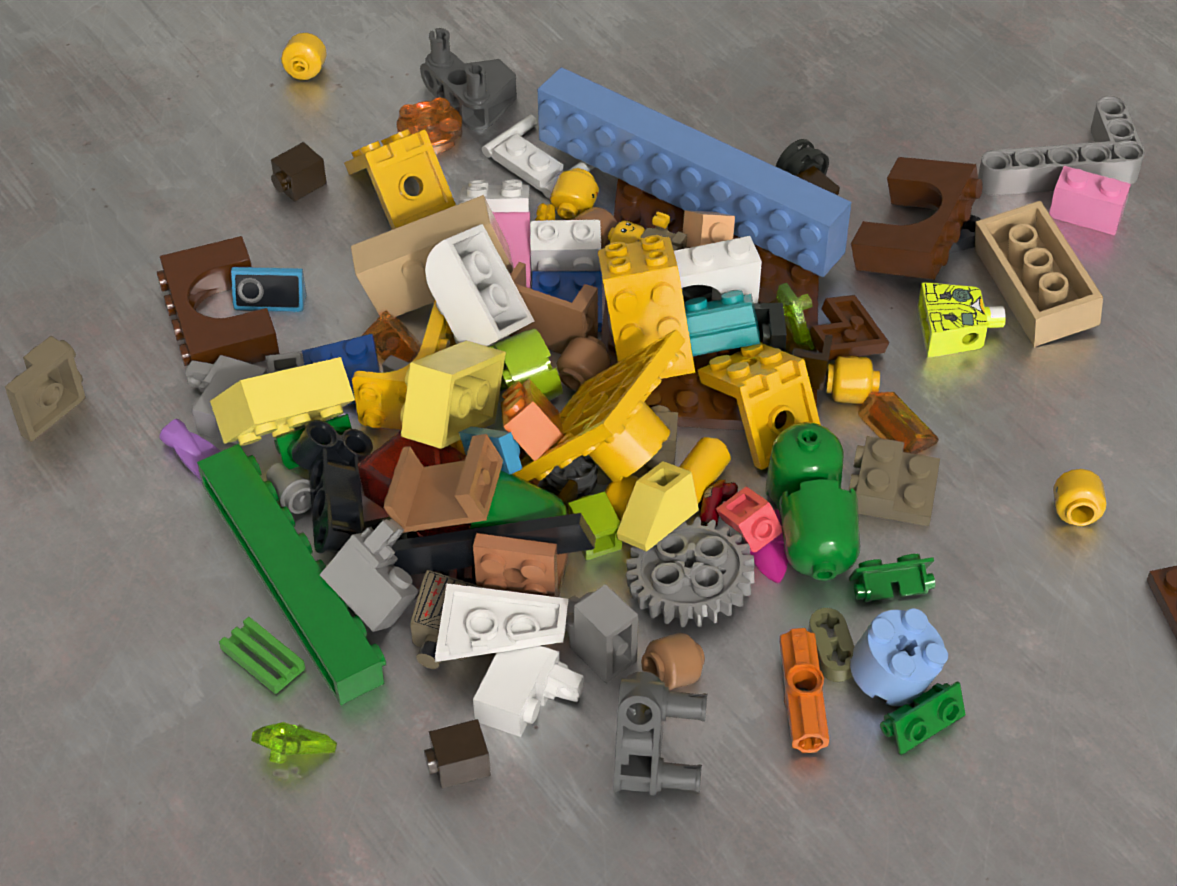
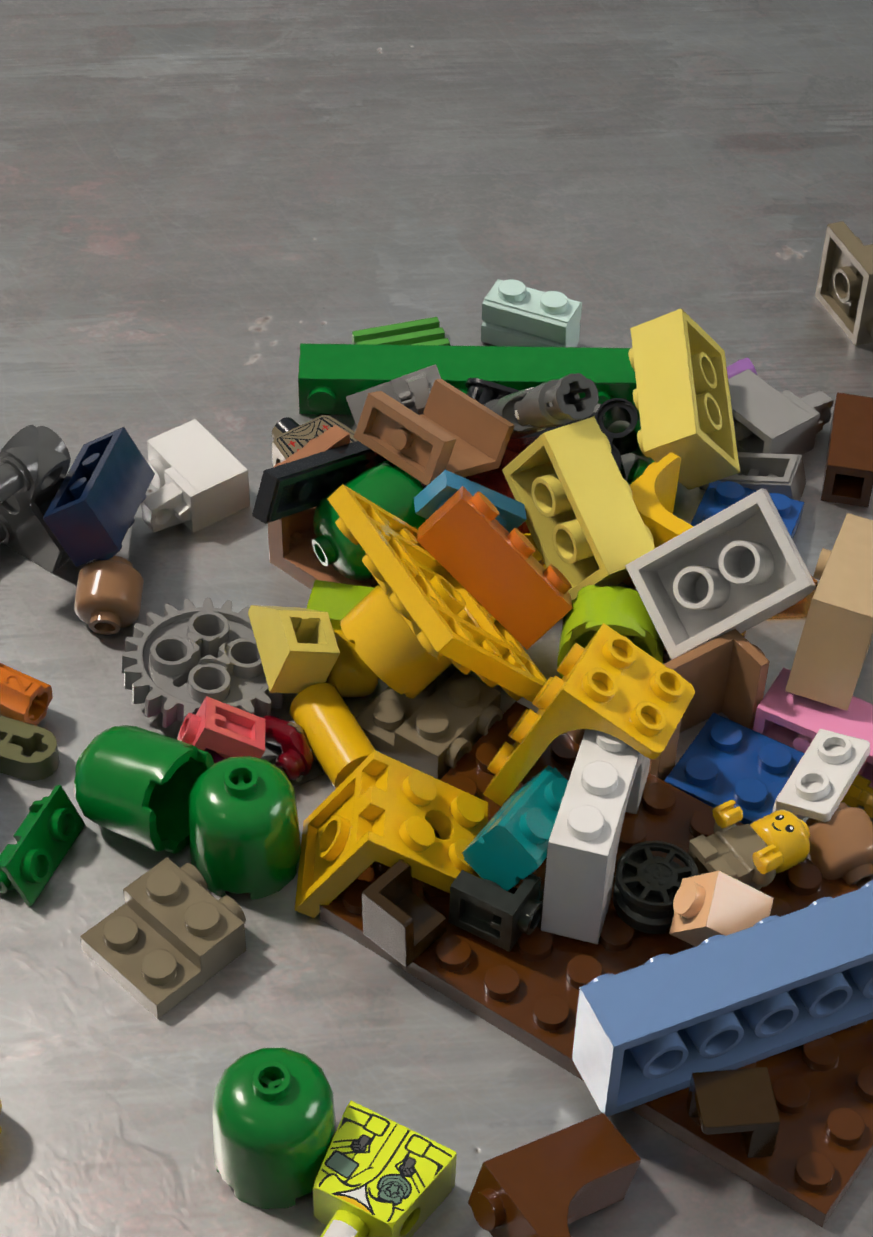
camera: 120 degrees right, 5 degrees down
clear neon green piece [251,722,337,764] -> none
dark brown brick [424,719,491,789] -> none
white wing [435,584,569,662] -> none
light grey hinge [565,584,638,683] -> none
pearl dark grey wheel [775,139,829,176] -> none
clear neon green piece [776,282,814,351] -> none
reddish brown plate [808,295,890,360] -> none
yellow head [826,355,880,405] -> none
clear orange slope [858,392,939,454] -> none
none -> dark blue brick [43,427,155,567]
none -> green cylinder [213,1048,337,1209]
none -> light aqua brick [481,279,582,347]
none -> dark grey piece [484,373,599,439]

